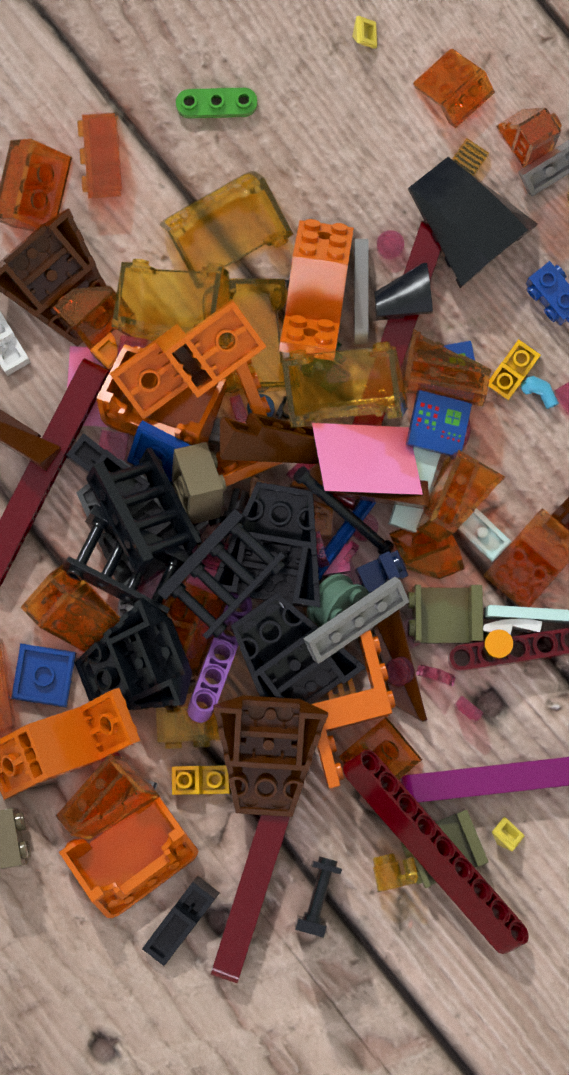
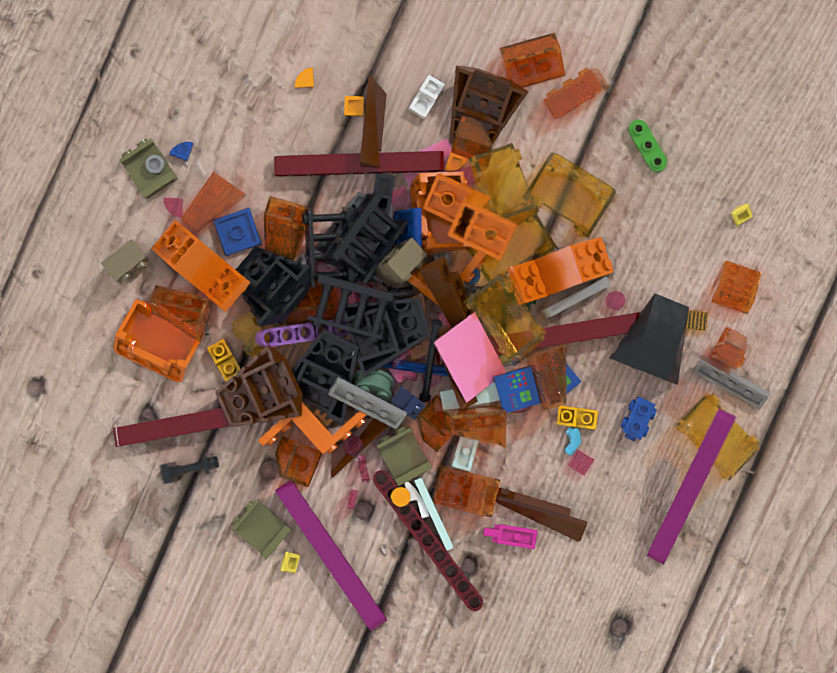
camera: 60 degrees right, 5 degrees up
black slope [142,876,220,966] -> none
clear pink tile [229,395,248,424] -> none
dark red beam [343,750,529,954] -> none
clear yellow piece [373,853,418,892] -> none
black slope [374,263,433,321] -> none

